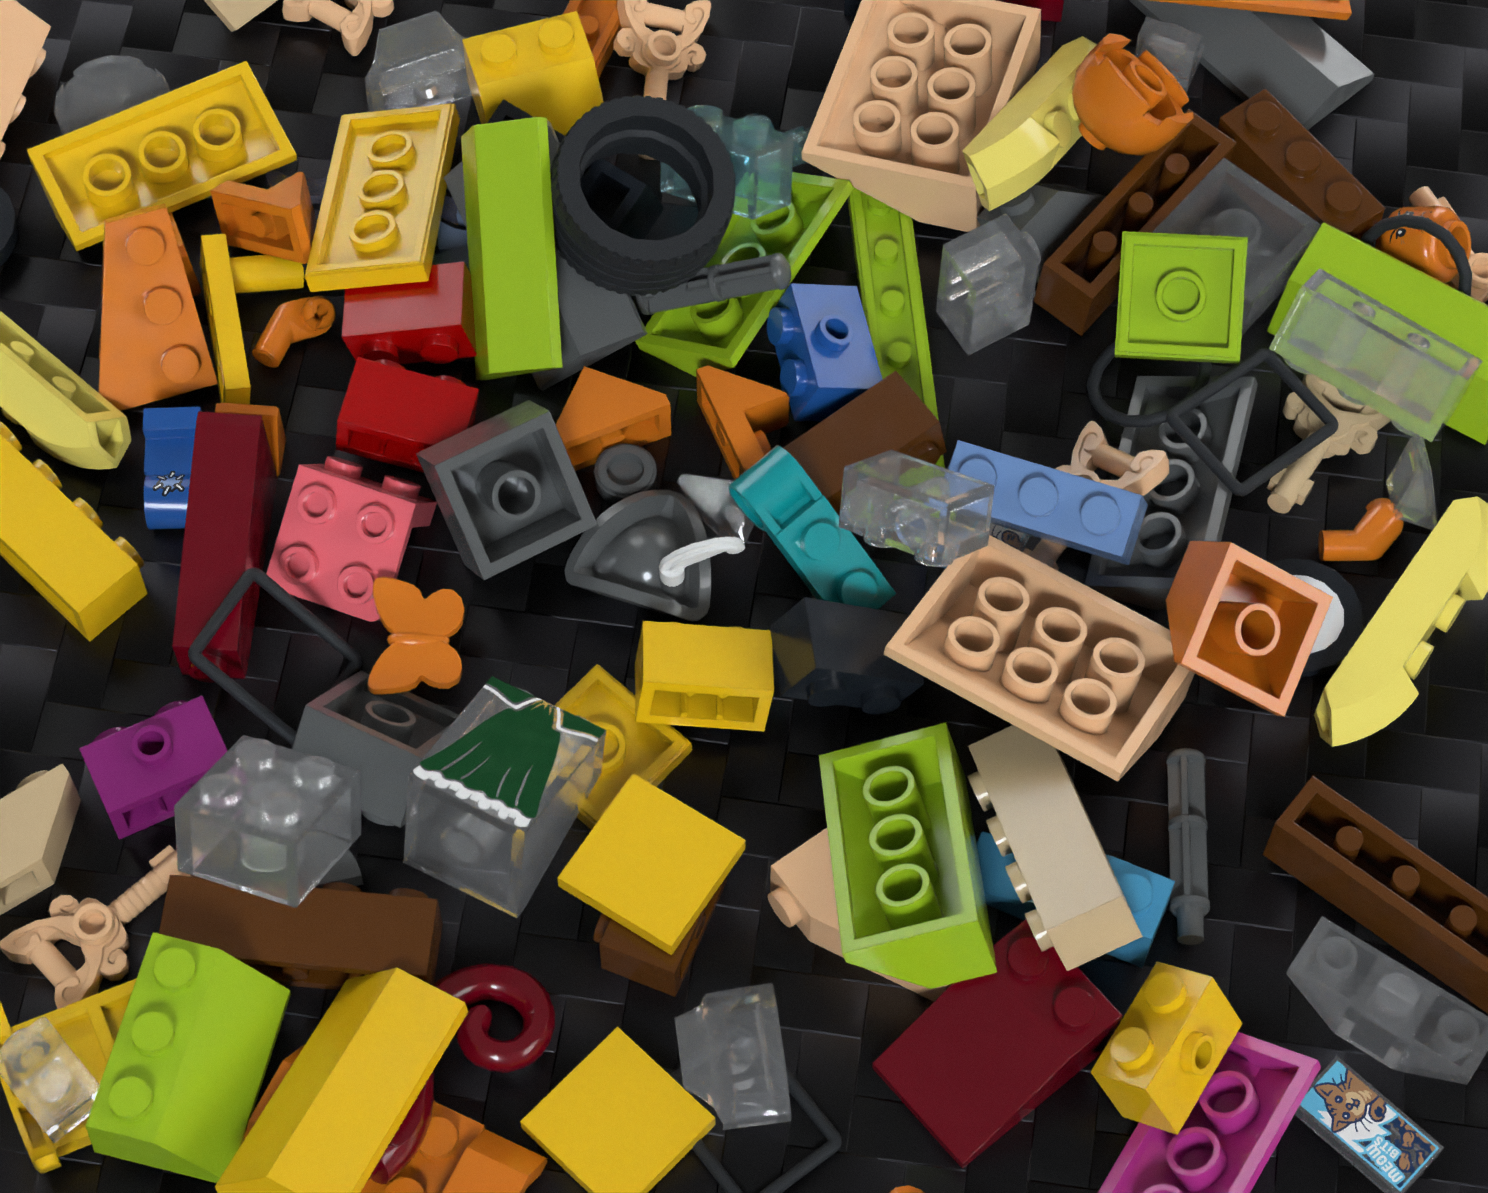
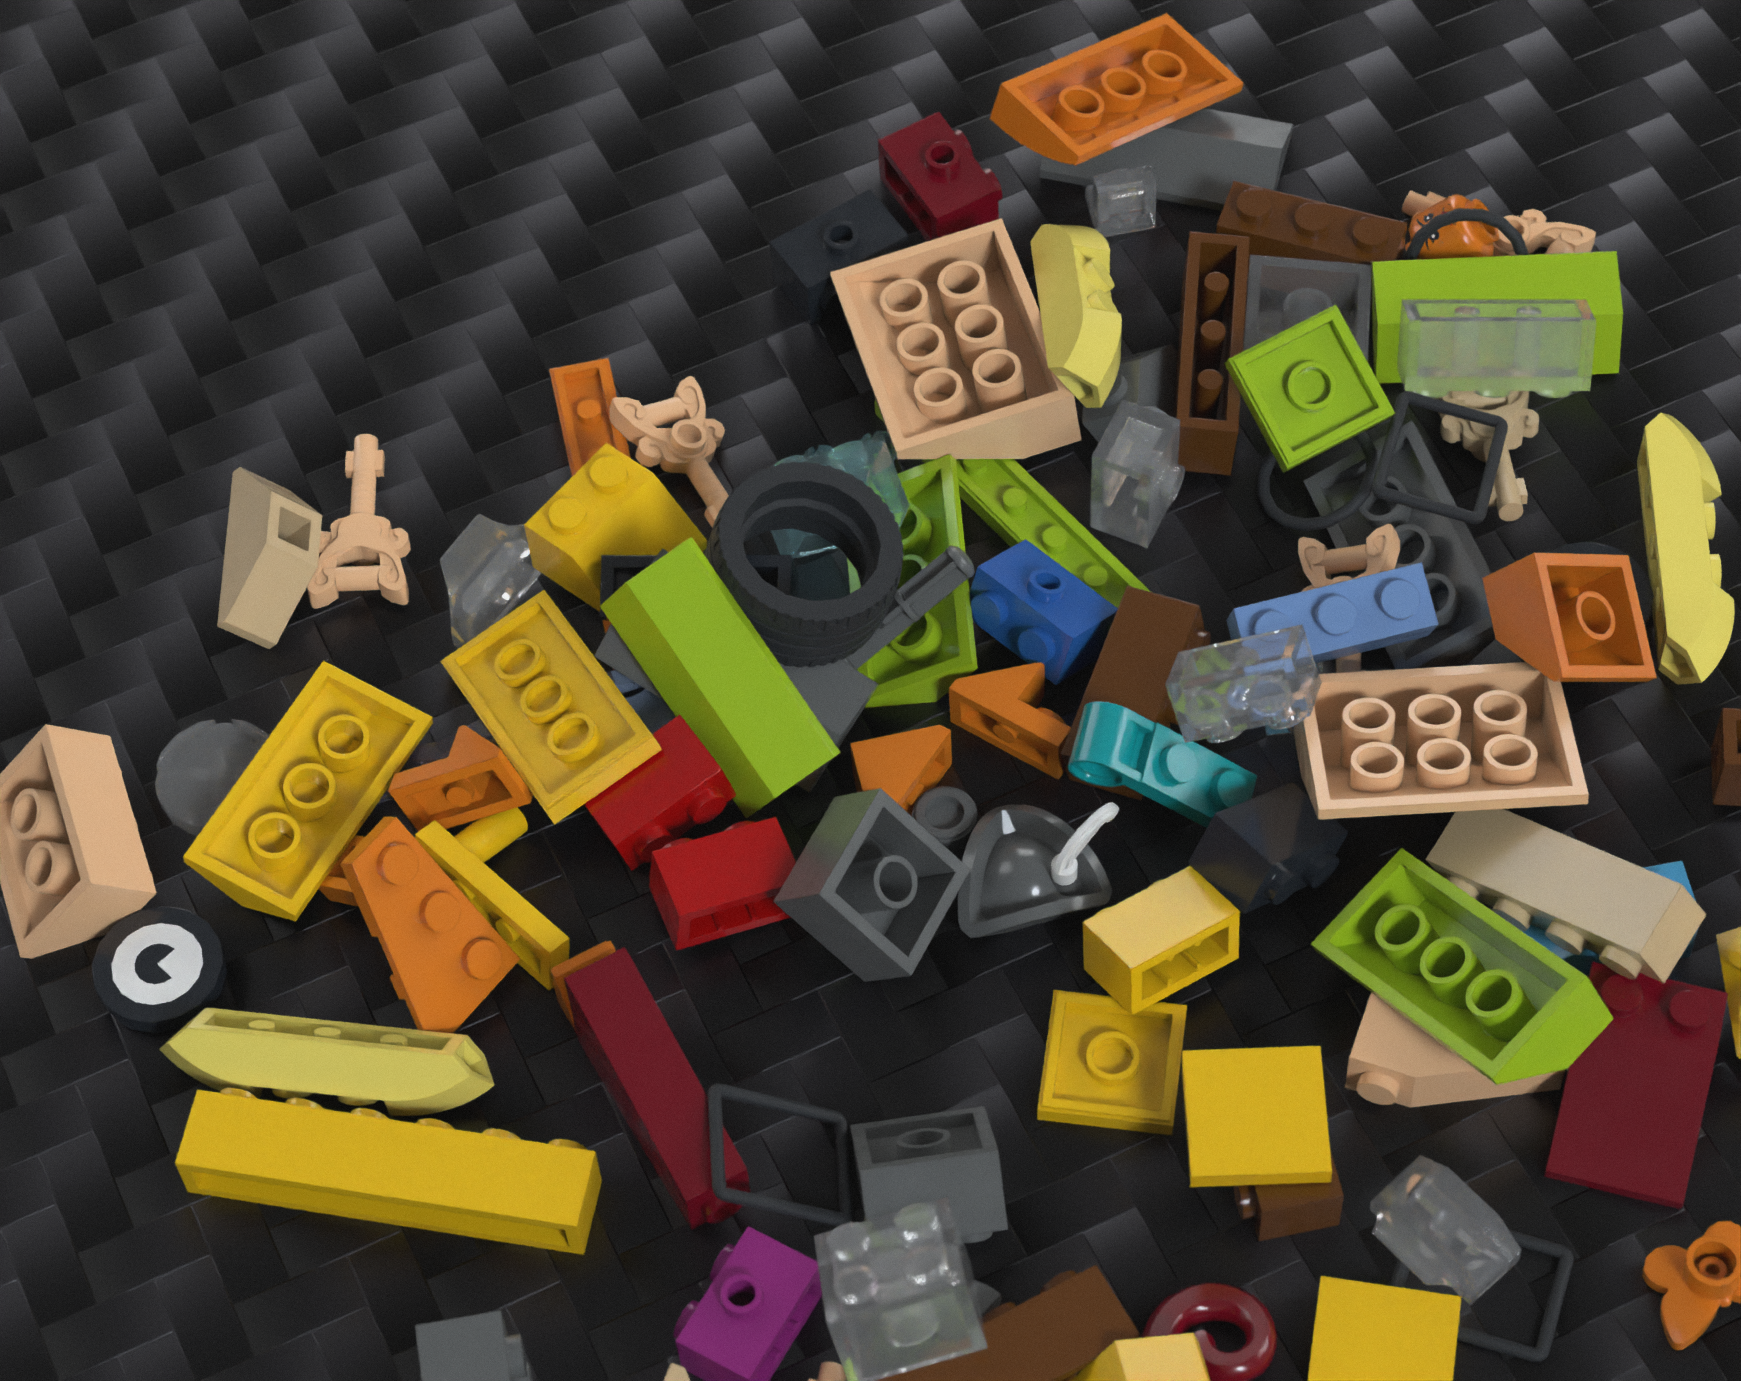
camera: 30 degrees left, 5 degrees down
blue leg [143,407,202,530] -> none
orange arm [252,296,336,368] -> none
coral bracket [266,456,437,622] -> none
orange animal [368,577,465,695] -> none
clear slope [404,676,606,918] -> none
clear slope [677,474,754,545] -> none
orange cylinder [1072,33,1194,156] -> none
dark grey piece [1166,748,1210,945] -> none
orange arm [1318,498,1404,561] -> none
clear slope [1386,434,1437,530] -> none

